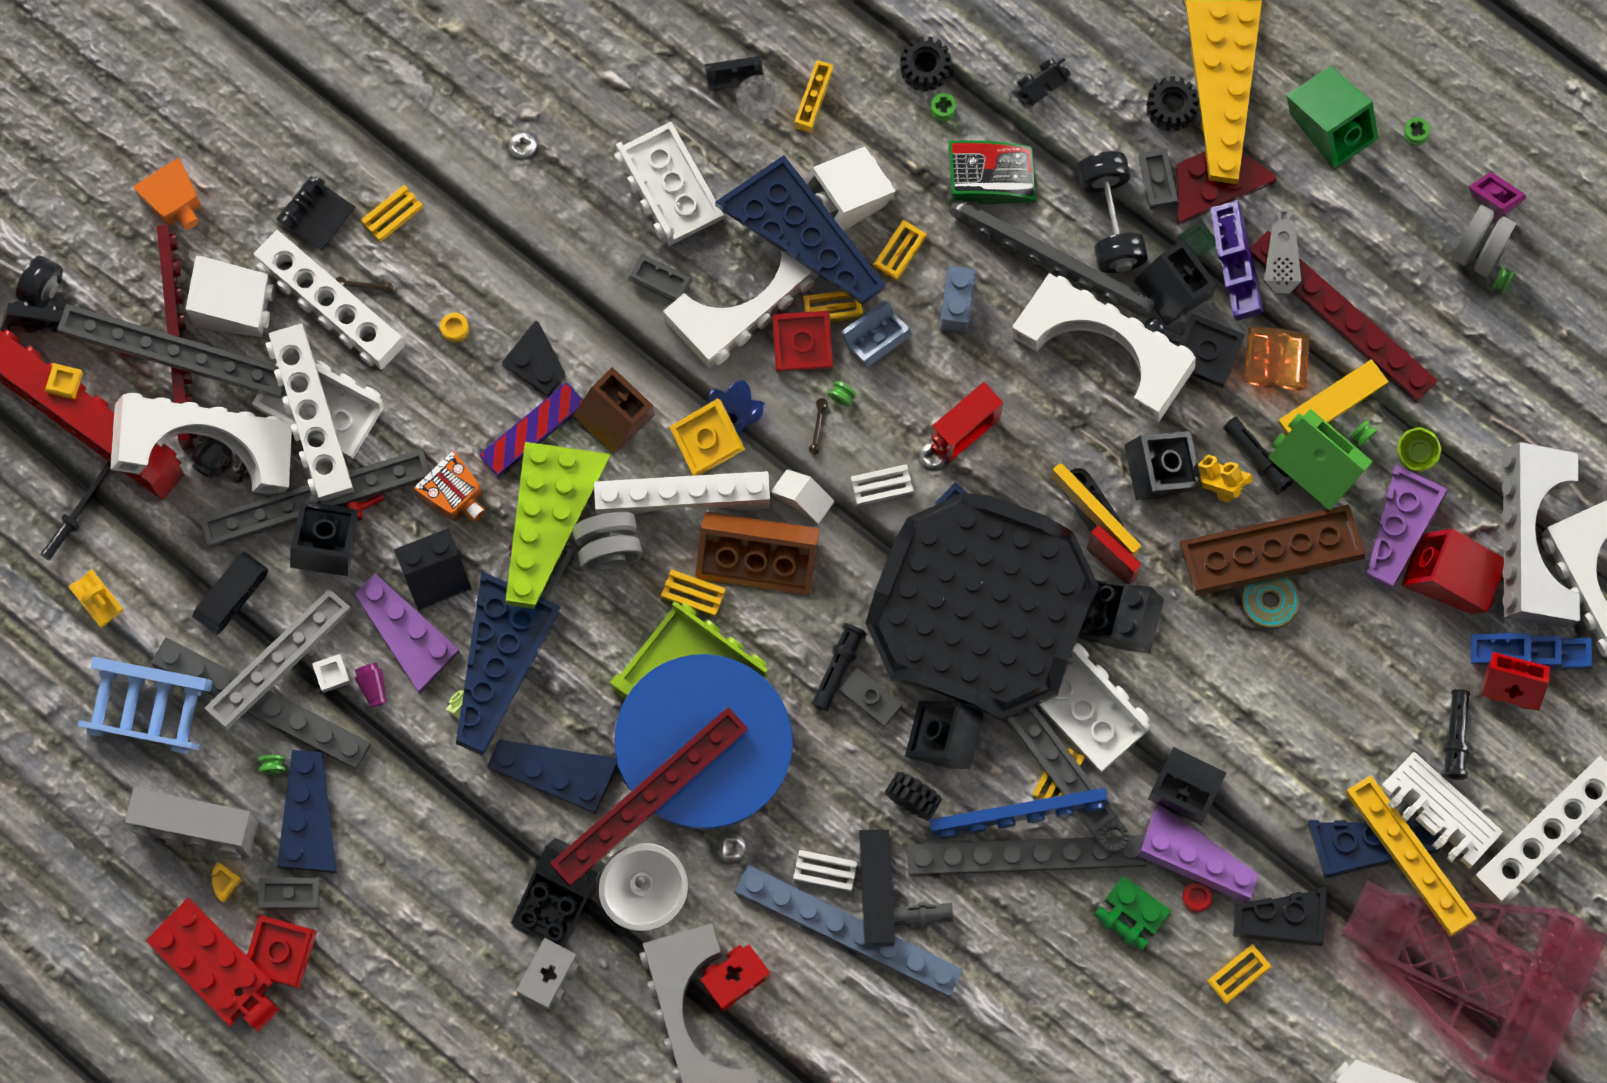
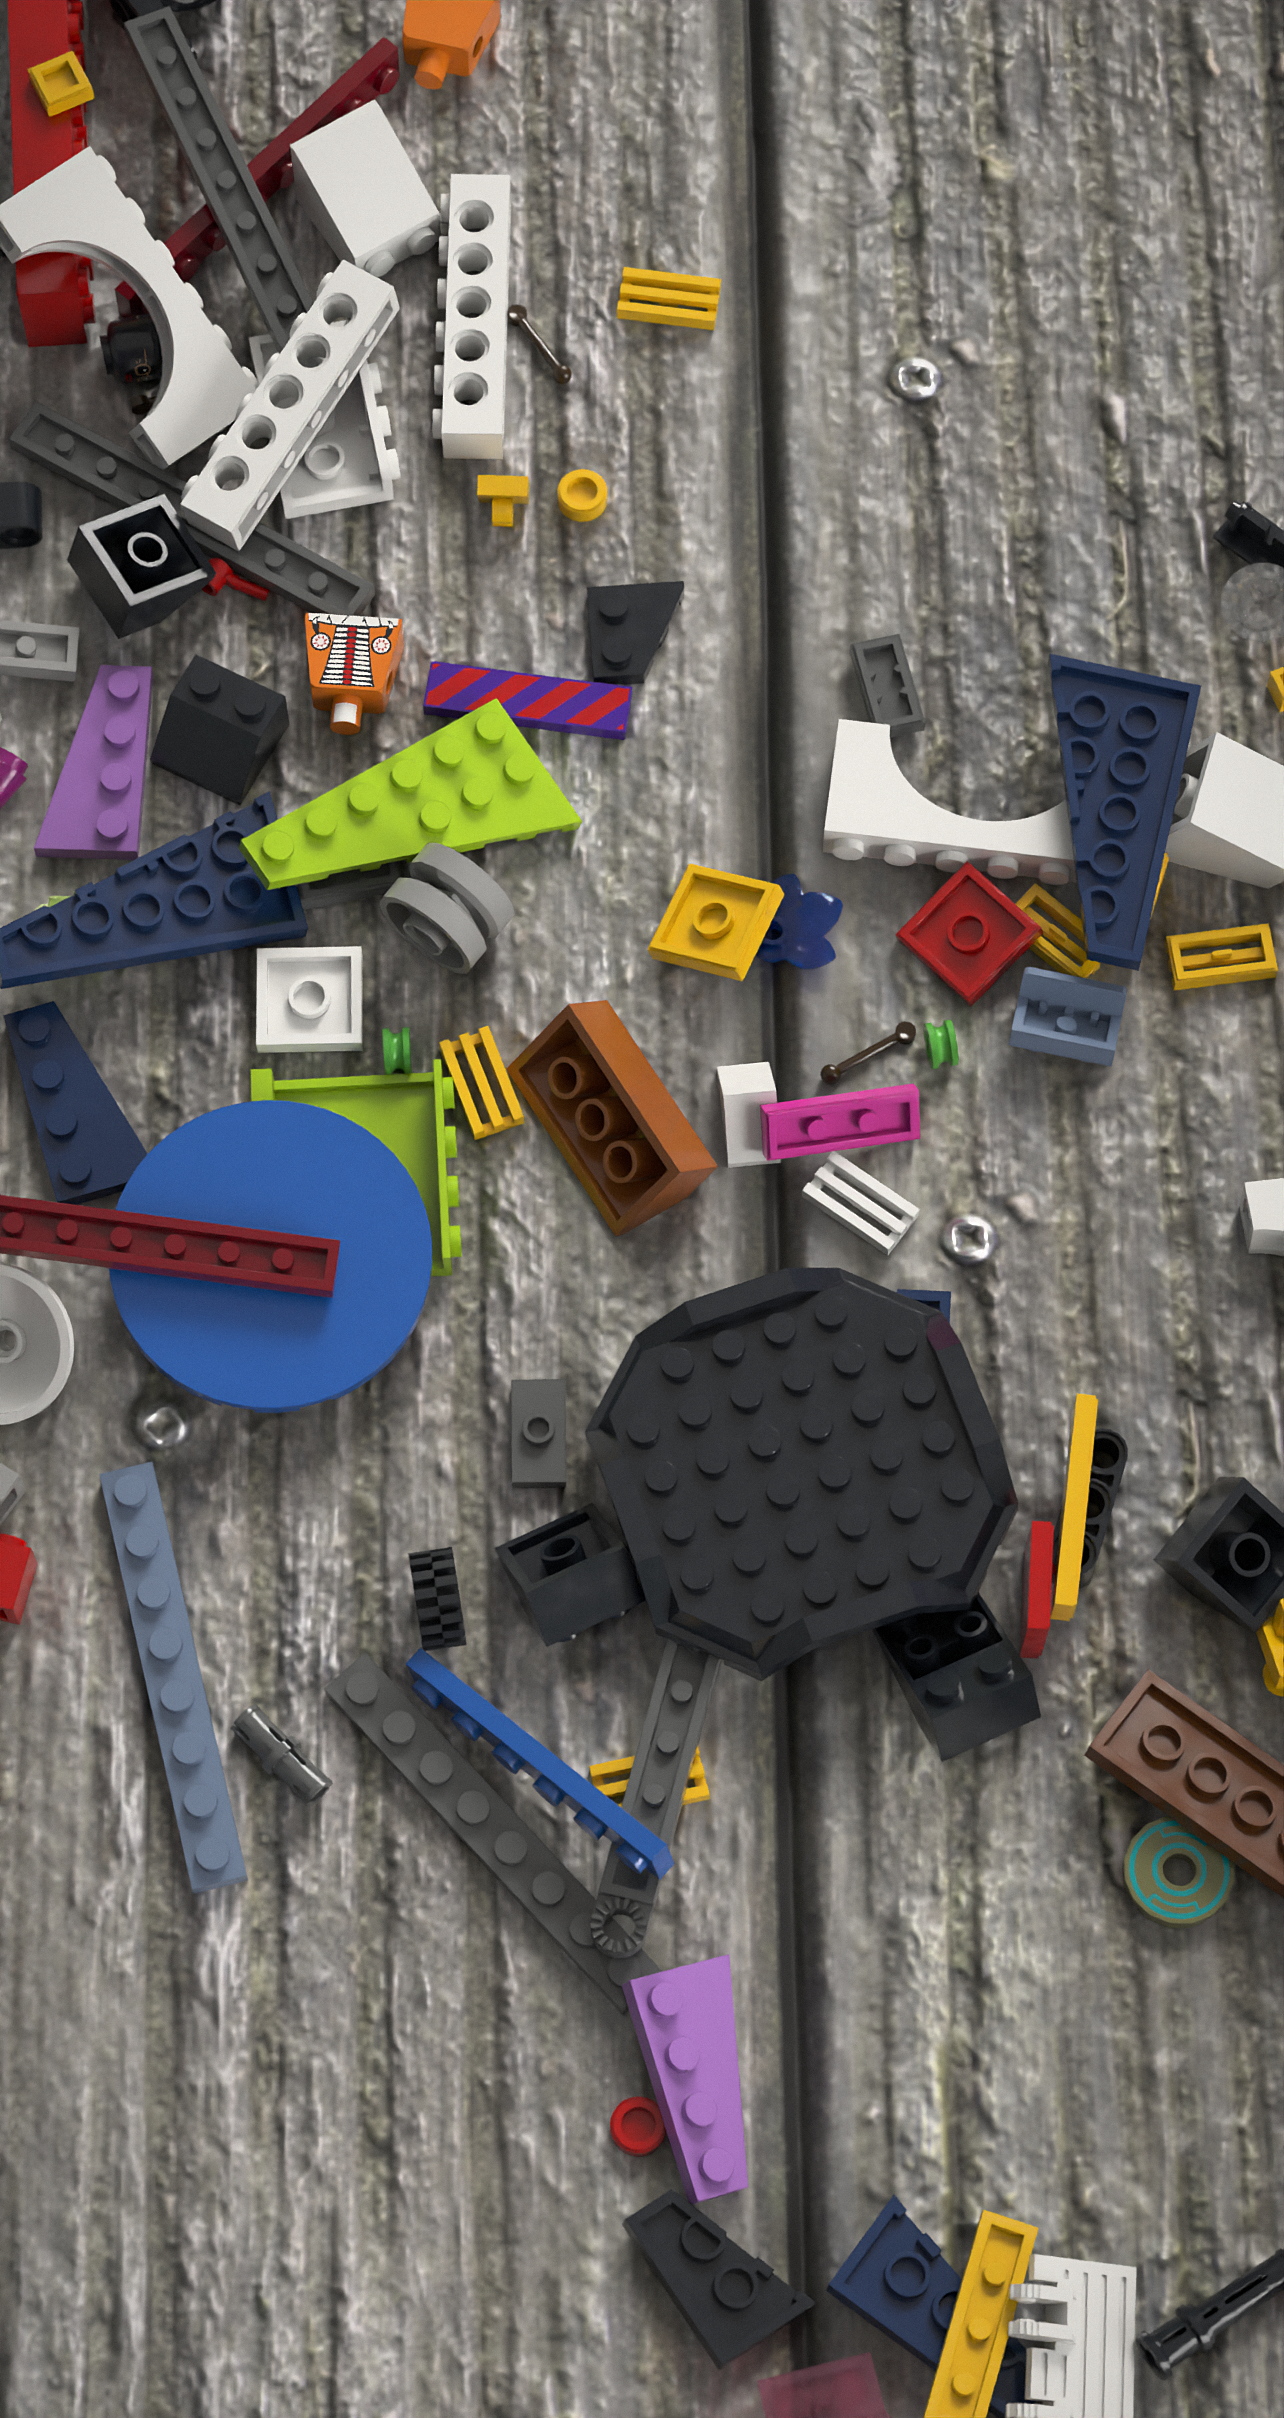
camera: 50 degrees right, 5 degrees down
black hinge [276,176,356,251] -> none
reddish brown slope [573,367,655,455] -> none
white arch [594,471,770,515] -> none
white bracket [614,122,724,246] -> none
white tile [793,850,857,892] -> none
black pin [811,623,867,712] -> none
black tile [858,830,895,946] -> none
red window [930,382,1003,463] -> none
sand blue brick [939,266,976,334] -> none
white bracket [1036,643,1150,774] -> none
green plate [1093,875,1171,951] -> none
black slope [1148,747,1226,825] -> none
yellow tile [1206,944,1272,1005] -> none
none -> white plate [256,946,363,1053]
none -> bright green bush [383,1027,412,1075]
none -> yellow tile [477,475,530,527]
none -> dark pink tile [760,1083,920,1161]

